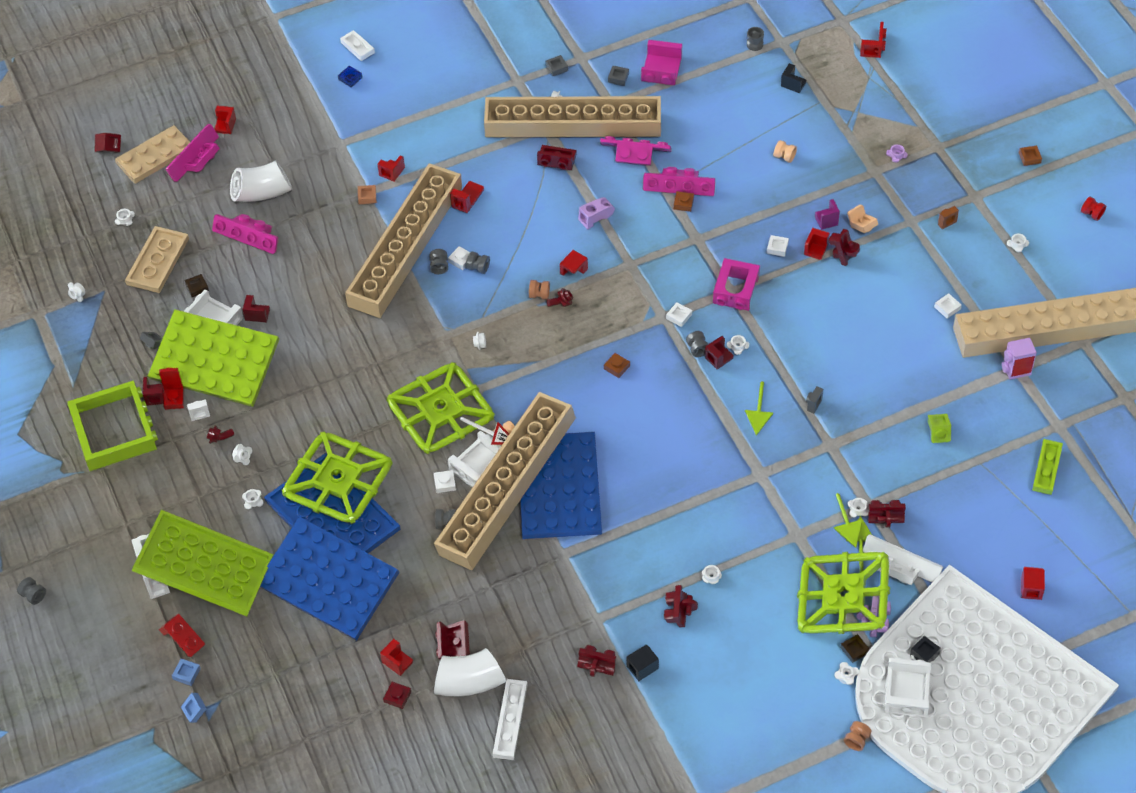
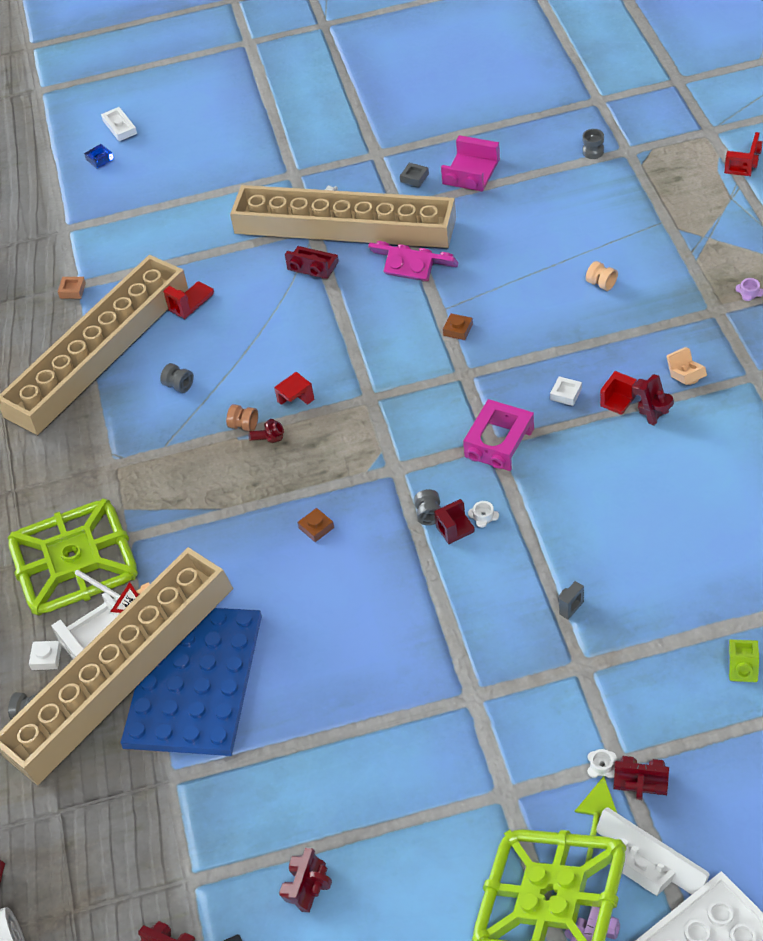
camera: 15 degrees right, 5 degrees down
red panel [377,155,405,182] -> none
dark grey wheel [429,249,448,275] -> none
white plate [448,246,470,270] -> none
white plate [473,332,486,350] -> none
dark grey plate [545,55,568,76] -> none
lavender leg [578,197,615,230] -> none
dark pink bracket [643,167,715,196] -> none
white plate [666,302,692,327] -> none
white plate [702,565,722,584] -> none
lime piece [745,381,773,436] -> none
black panel [781,63,807,93] -> none
magenta panel [815,199,840,230] -> none
lime piece [833,493,862,548] -> none

